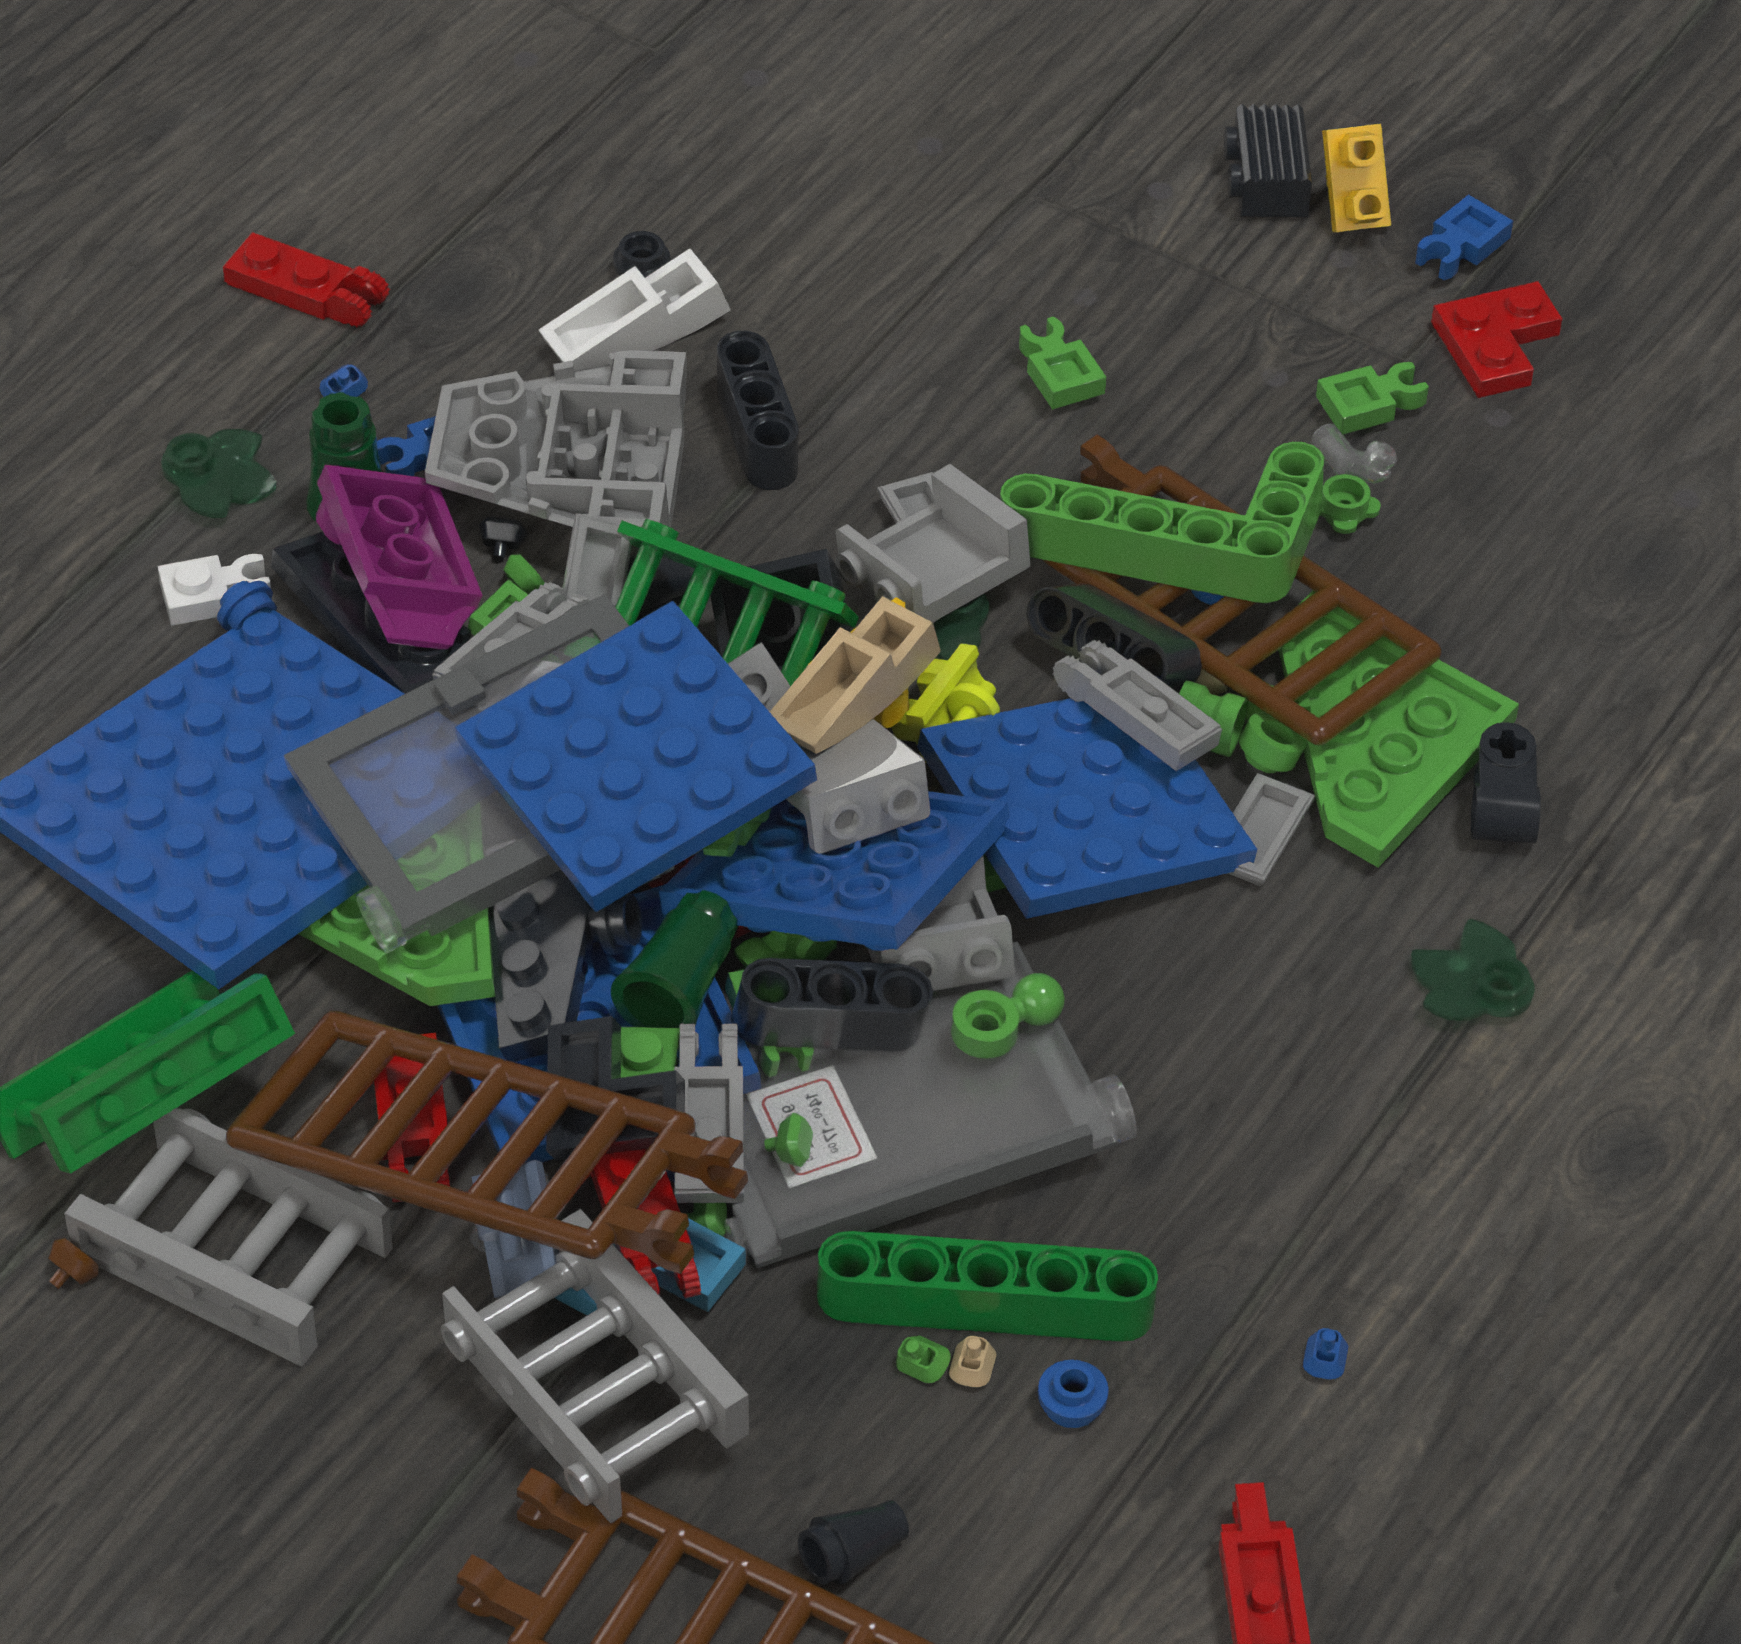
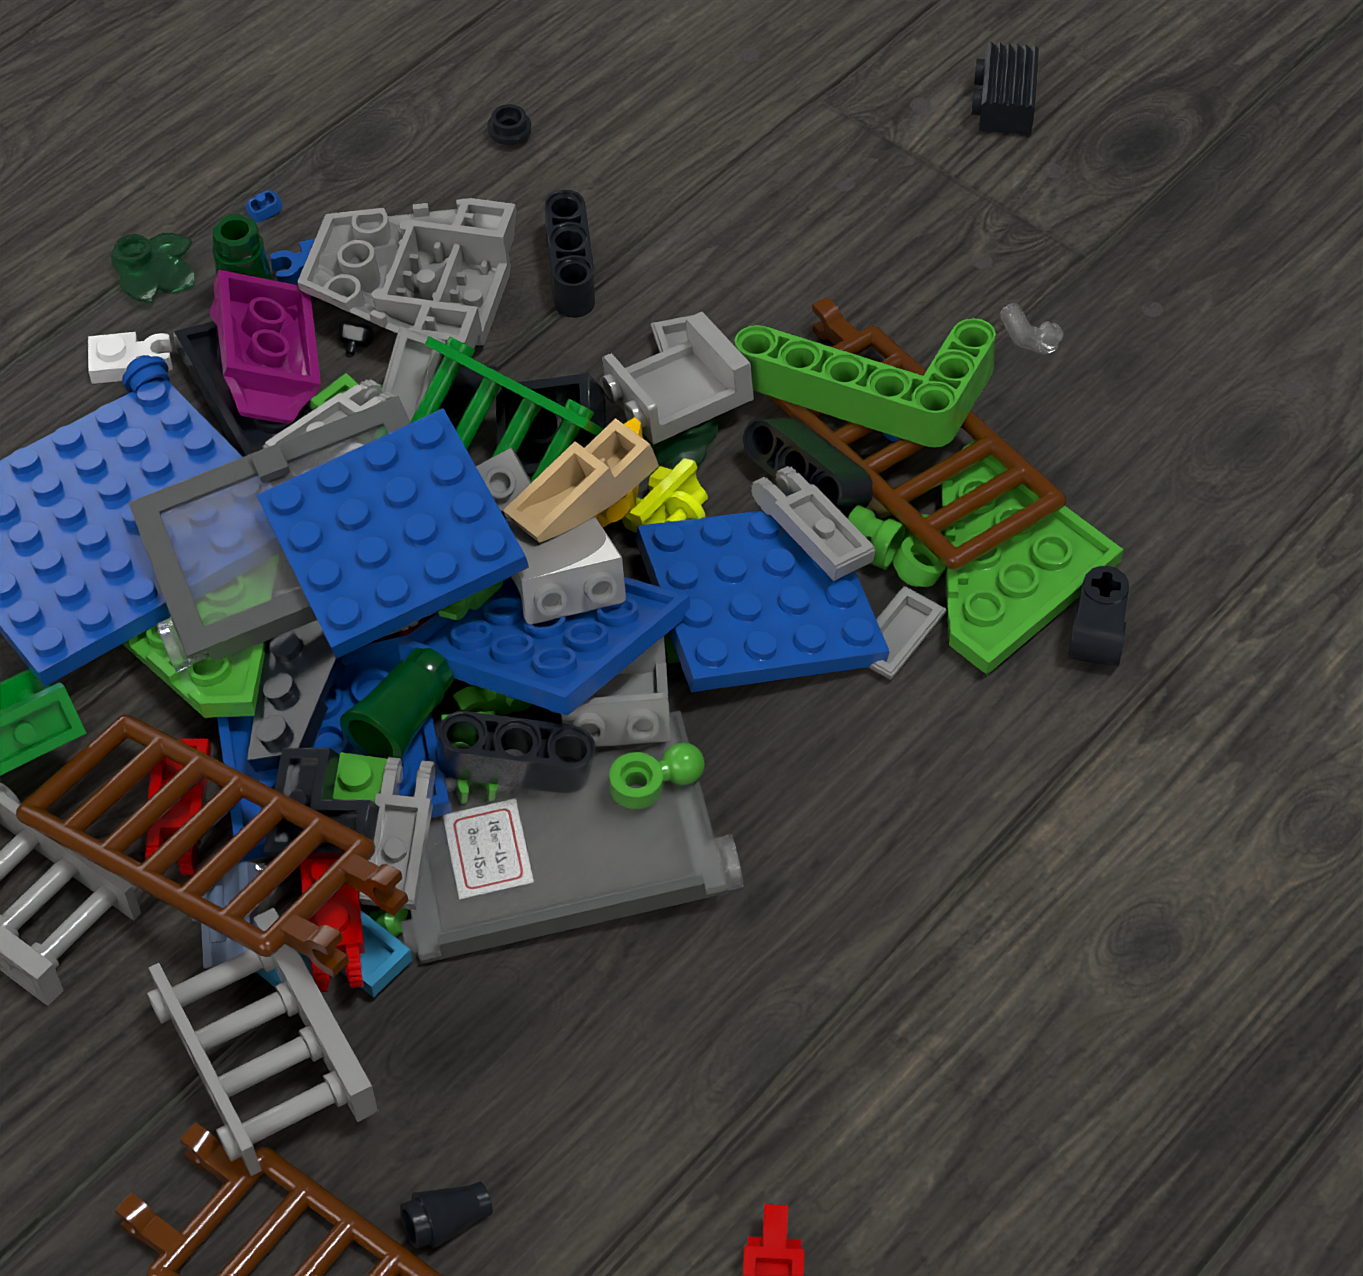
camera: 10 degrees right, 5 degrees up
red hinge [223,232,390,328] -> none
bright green rock [503,554,545,595] -> none
white slope [539,249,731,371] -> none
black plate [588,893,642,955] -> none
bright green rock [764,1112,813,1167] -> none
green beam [817,1231,1158,1342] -> none
bright green rock [896,1336,951,1383] -> none
tan rock [949,1336,996,1387] -> none
bright green plate [1019,317,1106,410] -> none
blue plate [1038,1360,1108,1428] -> none
blue rock [1303,1328,1348,1379] -> none
bright green plate [1316,362,1429,435] -> none
bright green plate [1320,474,1381,534] -> none
yellow hips [1322,124,1391,232] -> none
clear green plate [1410,919,1535,1021] -> none
blue plate [1415,195,1513,280] -> none
red plate [1431,281,1562,398] -> none

